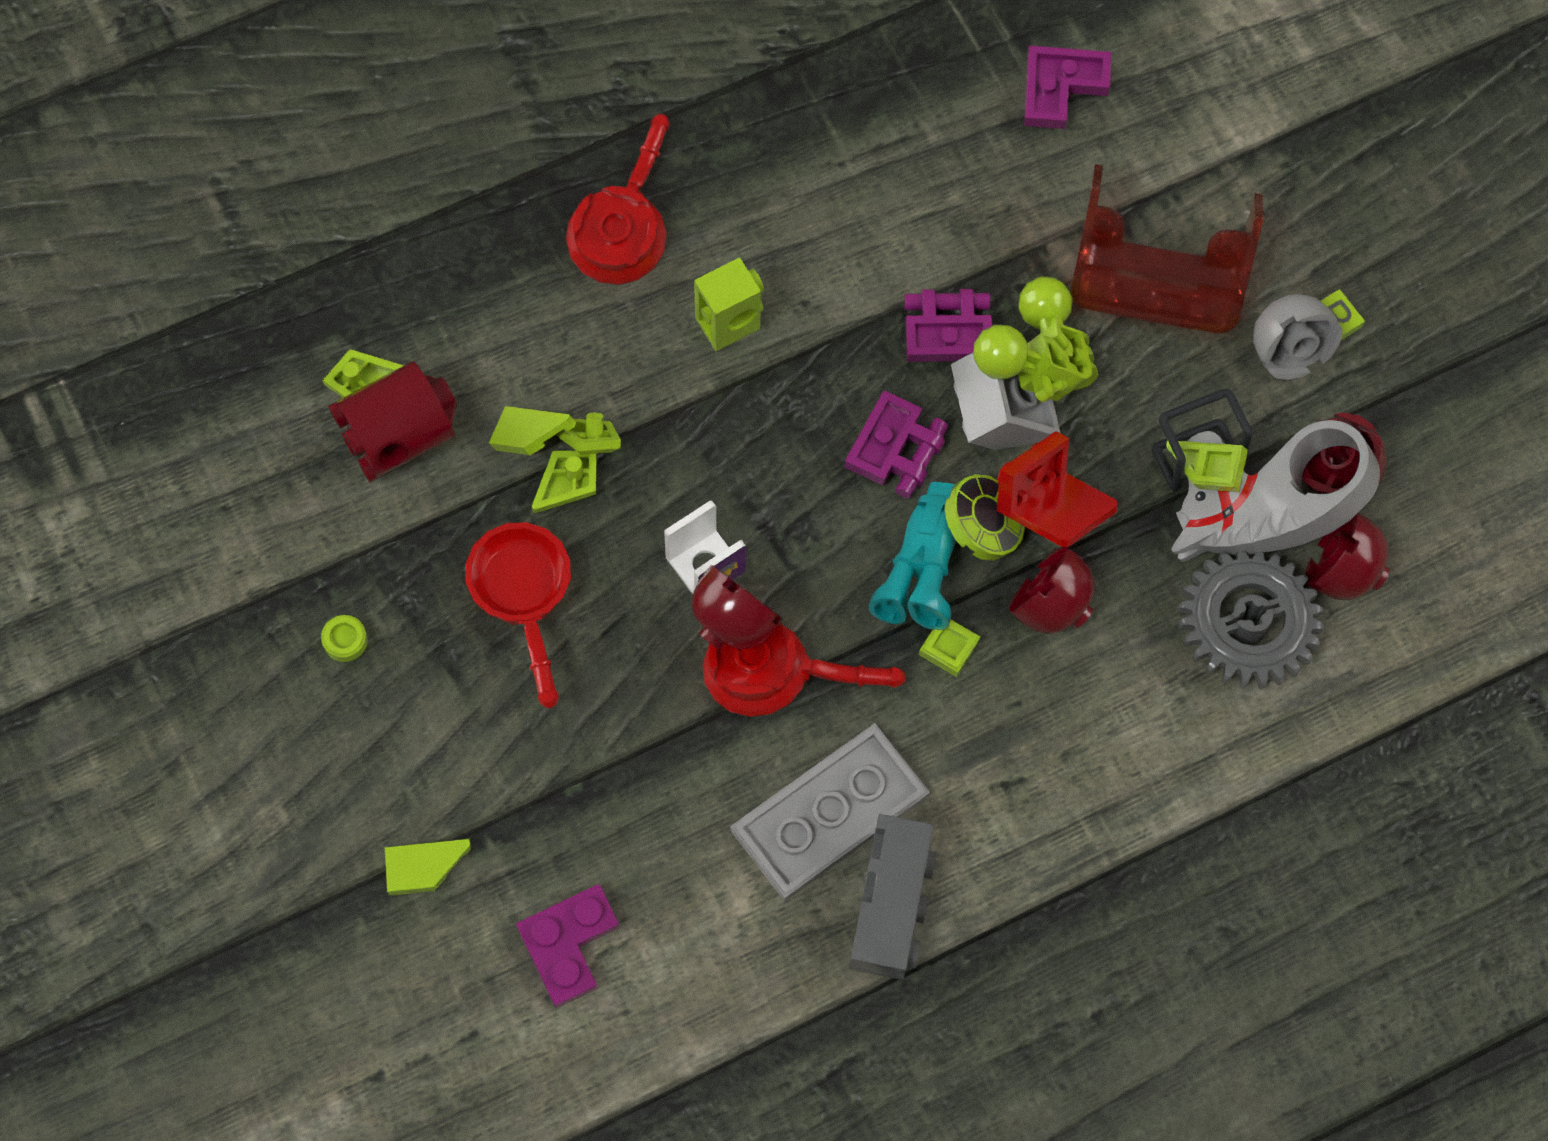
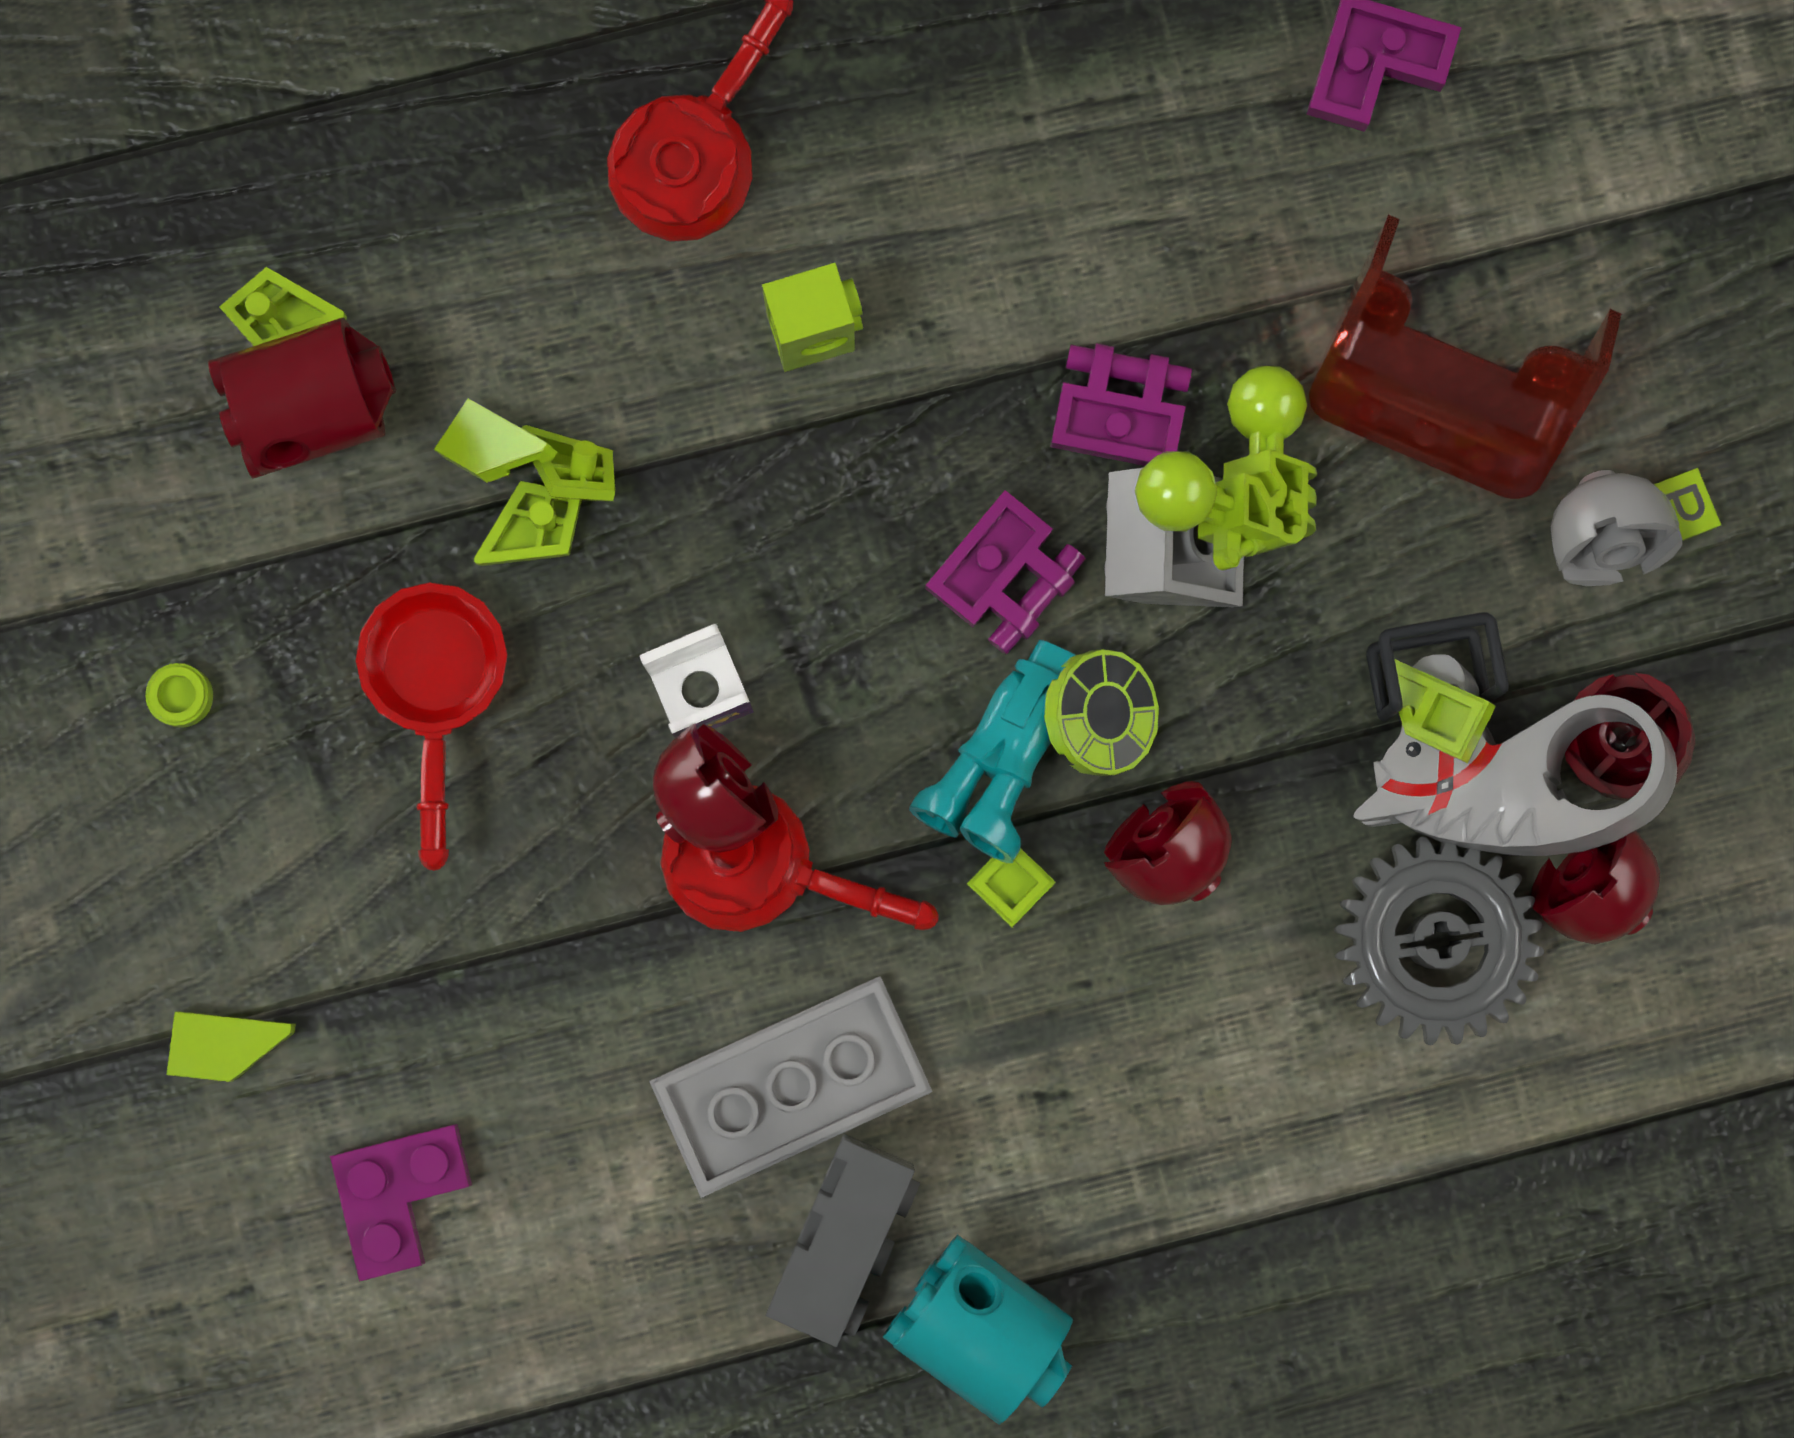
camera: 10 degrees right, 15 degrees up
red bracket [997,431,1118,547] -> none
none -> teal cylinder [883,1234,1073,1425]

